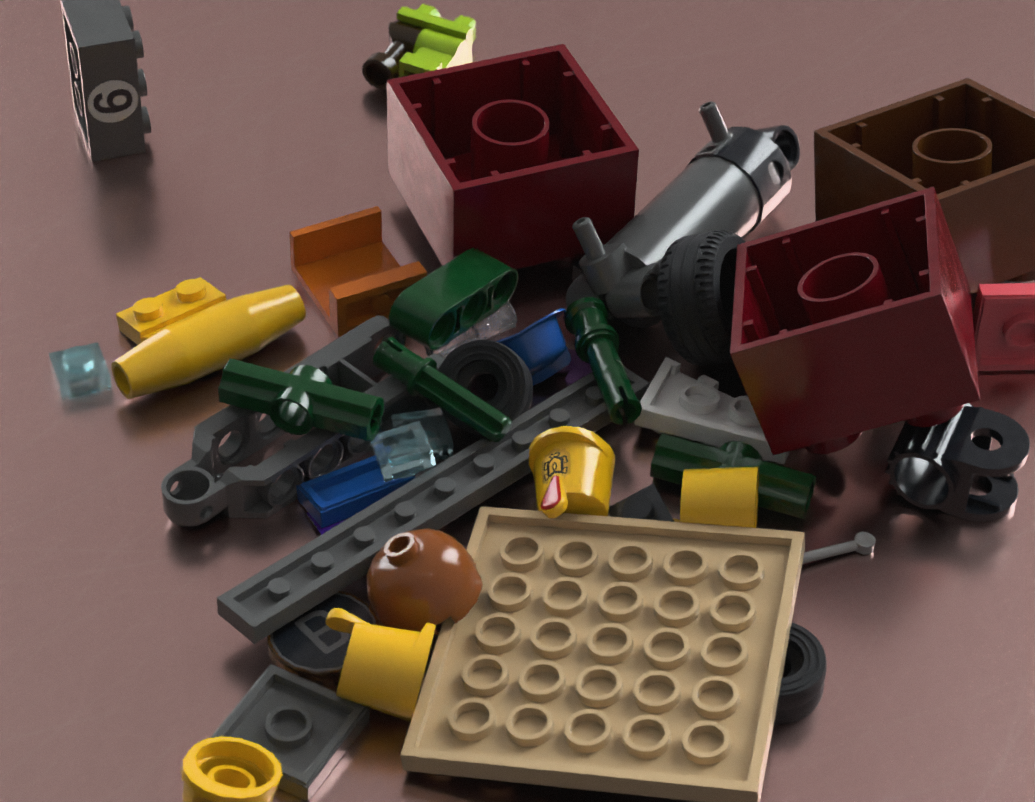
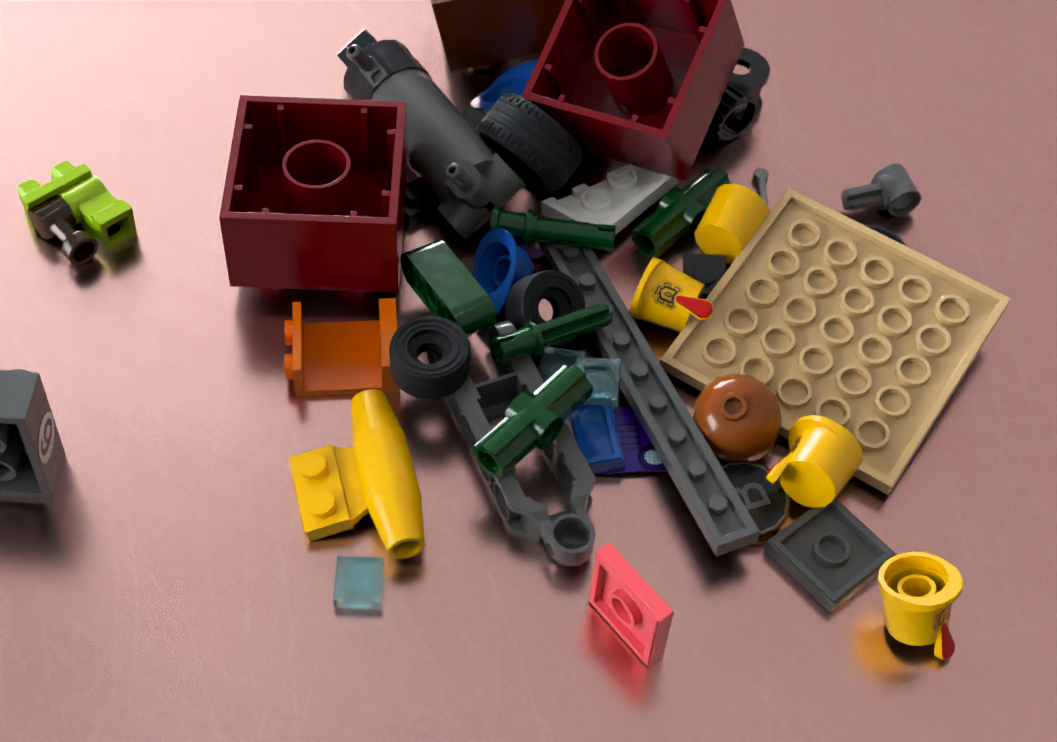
camera: 70 degrees left, 10 degrees up
none -> black tyre [389,316,470,399]
none -> coral tile [589,542,674,667]
none -> dark grey axle [841,164,921,216]

